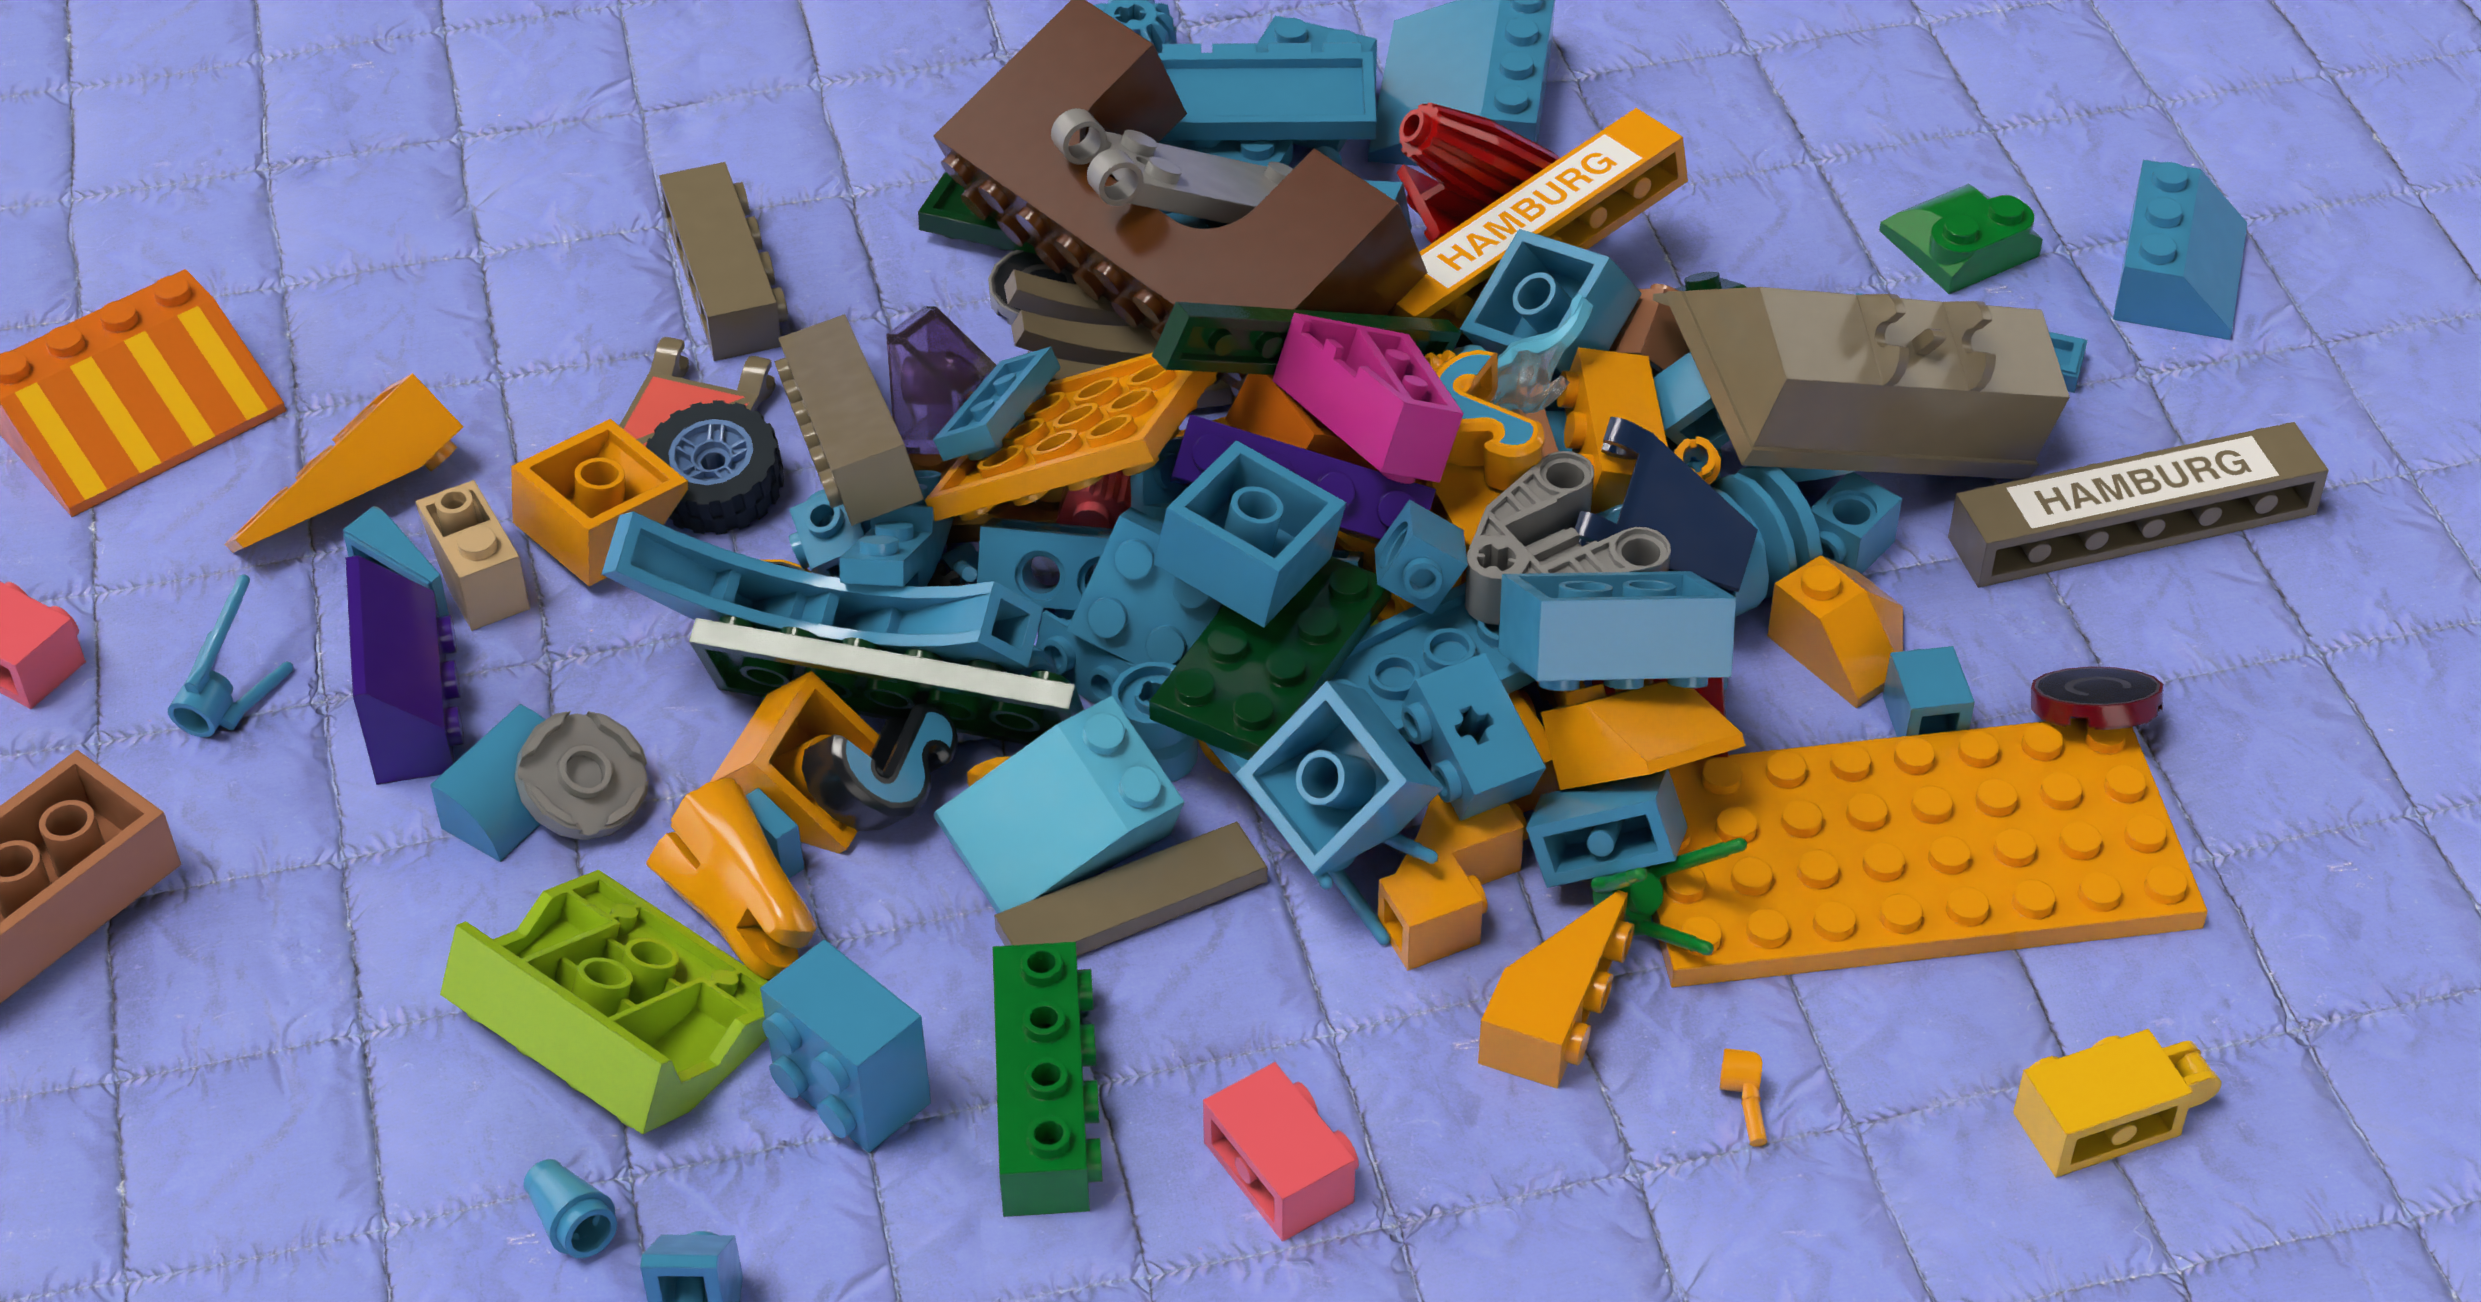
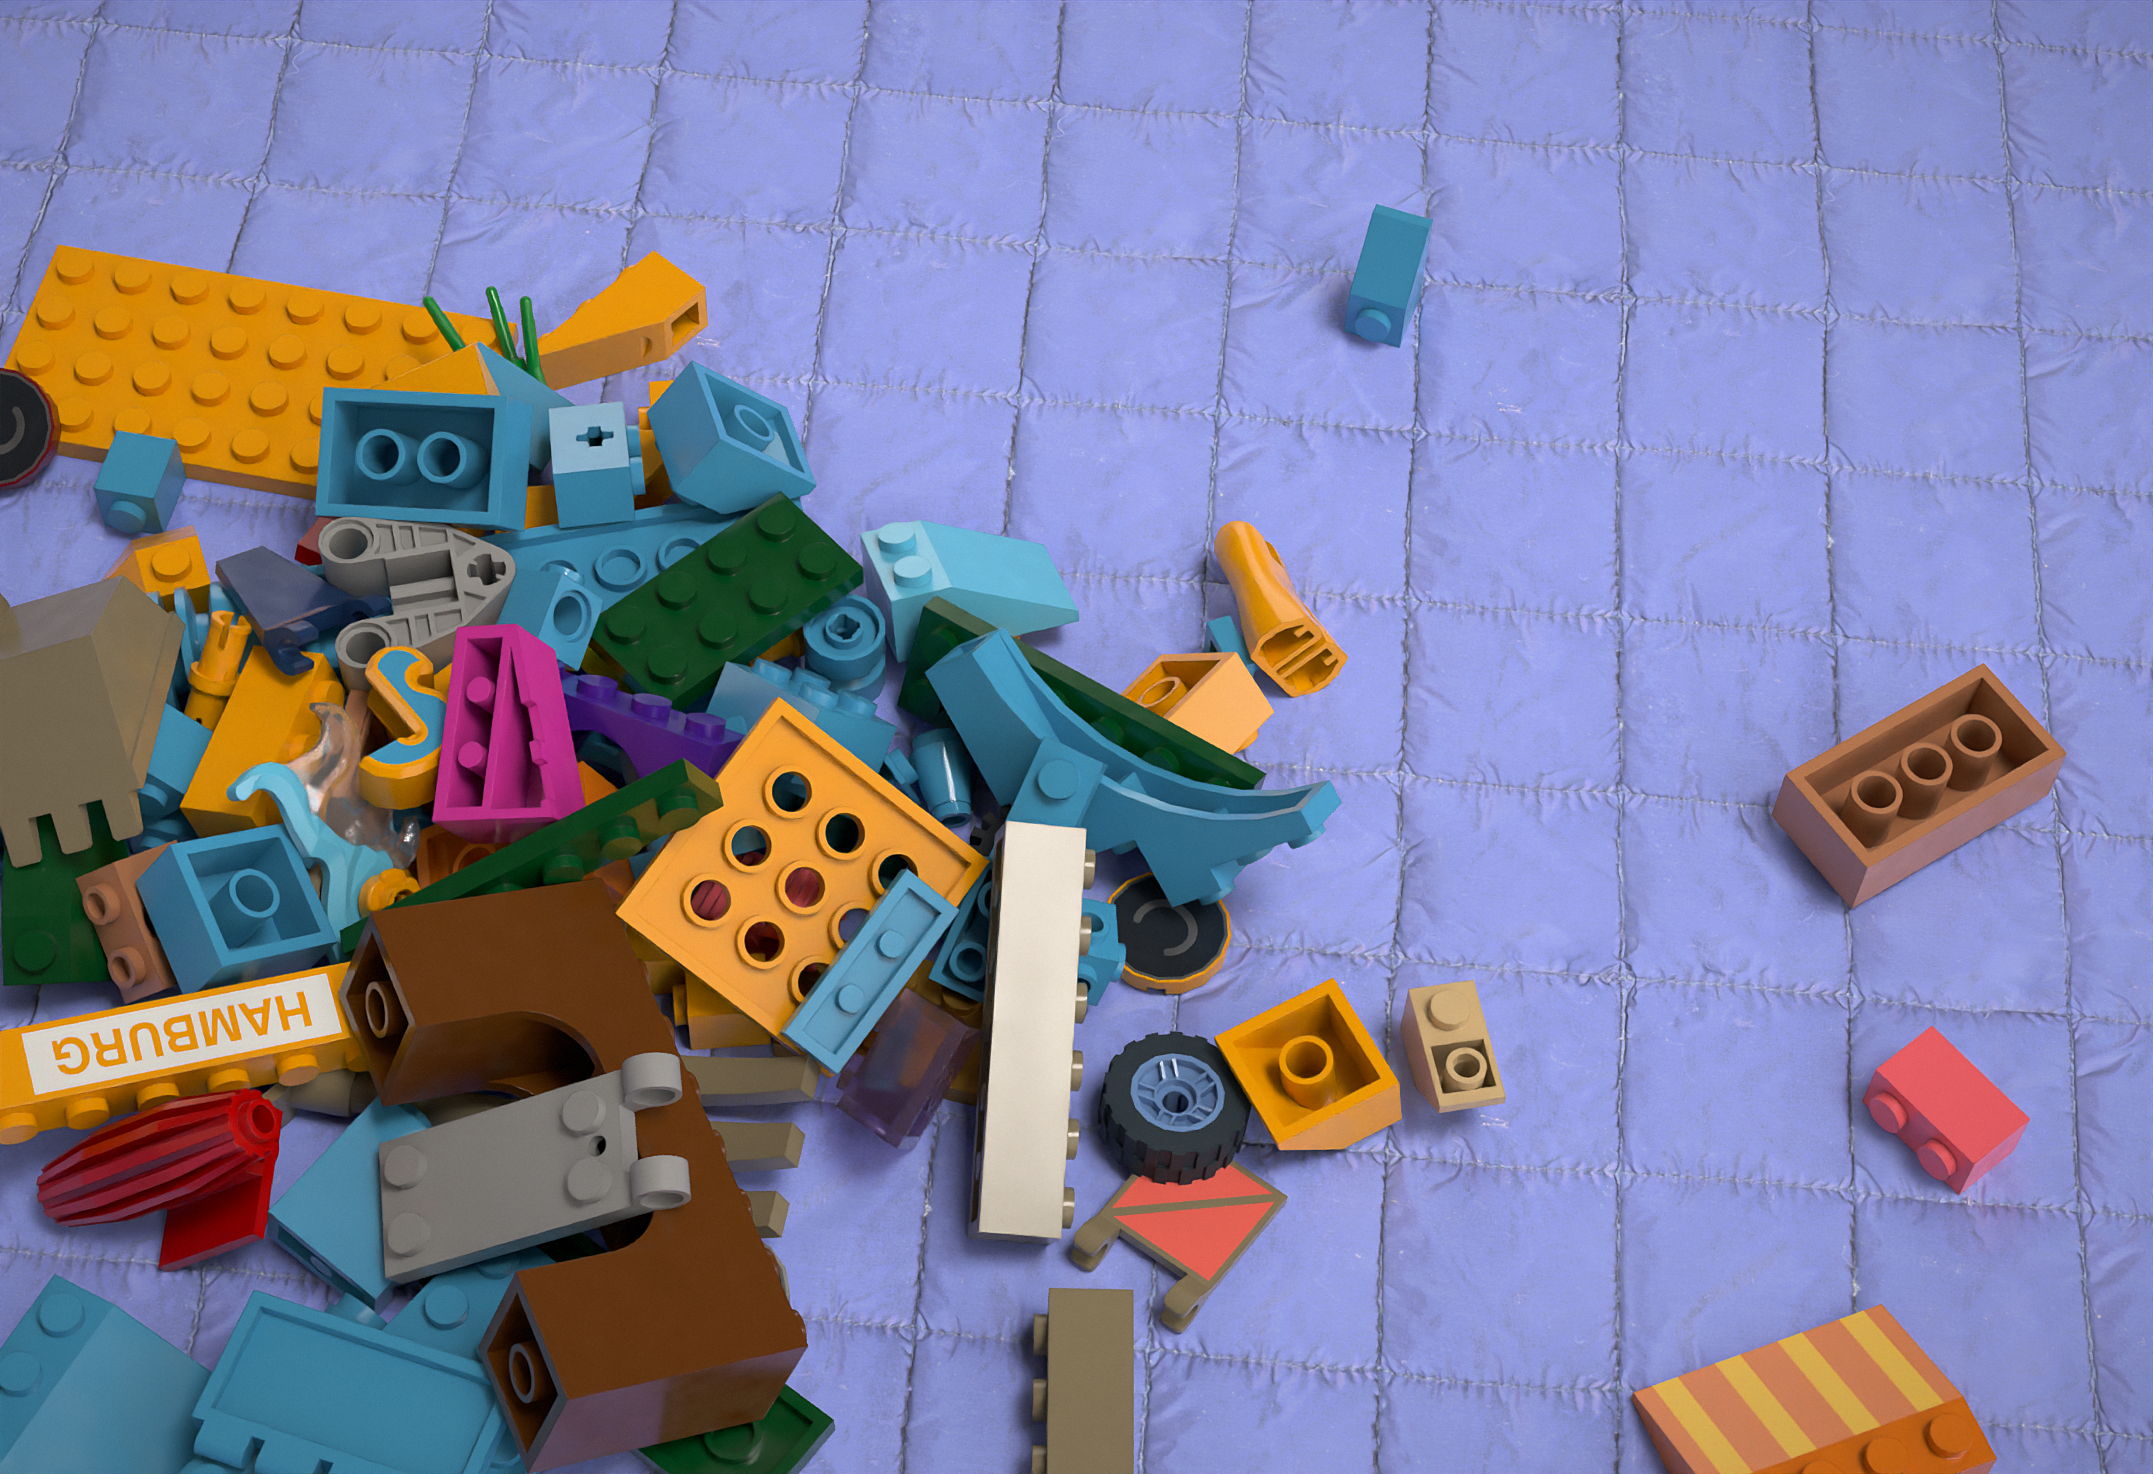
camera: 165 degrees left, 10 degrees up
dark azure plant [167,574,293,738] -> none
light orange wedge [224,373,463,553] -> none
dark azure slope [343,506,449,616] -> none
dark purple slope [345,556,464,785] -> none
dark azure brick [430,704,546,862] -> none
lime piece [440,870,768,1134] -> none
light grey tile [514,711,649,840] -> none
dark azure cone [523,1159,617,1258] -> none
dark azure brick [760,939,931,1153] -> none
black animal [802,703,958,831] -> none
green brick [993,942,1103,1217] -> none
dark tan tile [994,822,1267,956] -> none
dark azure brick [1154,440,1347,628] -> none
coral brick [1203,1062,1359,1242] -> none
light orange hand [1719,1048,1767,1147] -> none
yellow brick [2013,1029,2222,1178] -> none

